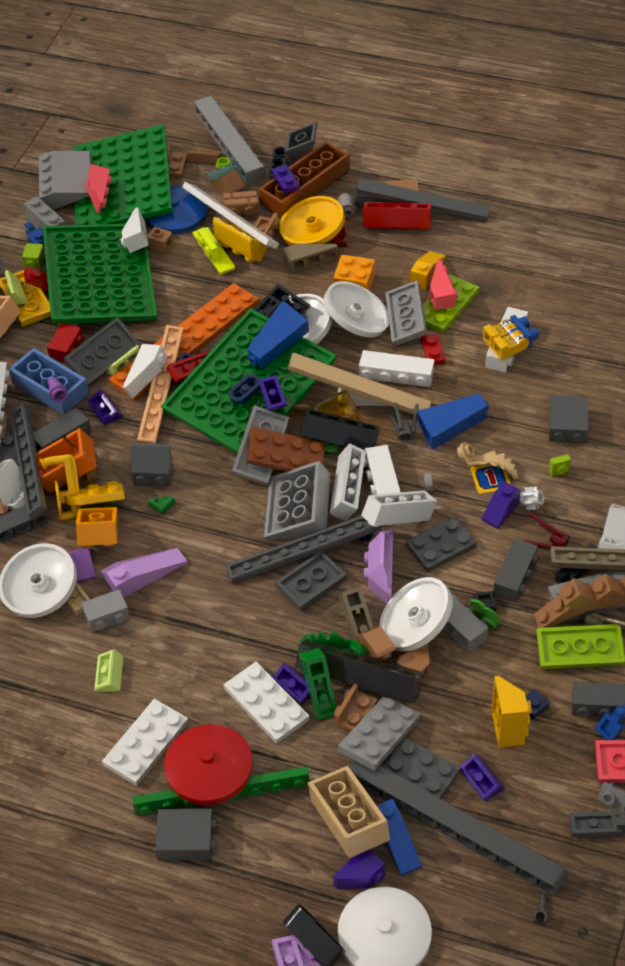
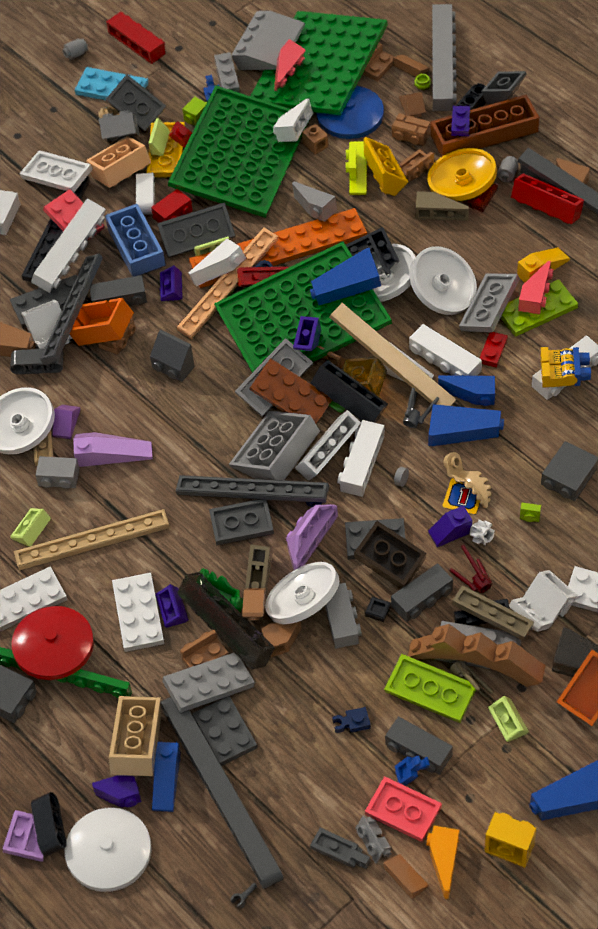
camera: 30 degrees right, 5 degrees up
yellow plate [40,454,125,521] -> none
medium lavender cone [47,377,68,402] -> none
light orange brick [76,507,119,548] -> none
green tile [148,496,176,514] -> none
white tile [182,182,279,249] -> none
clear light blue tile [205,161,239,181] -> none
dark blue plate [229,374,260,405] -> none
green slope [299,648,336,720] -> none
light orange brick [333,255,375,291] -> none
white brick [361,490,437,527] -> none
dark purple slope [460,753,505,801] -> none
bright green plate [469,599,501,630] -> none
yellow slope [491,676,532,748] -> none
none -> tan tile [14,509,170,571]
none -> white beam [136,173,155,215]
none -> light grey slope [292,181,337,222]
none -> dark brown brick [354,521,427,589]
none -> blue slope [438,375,495,406]

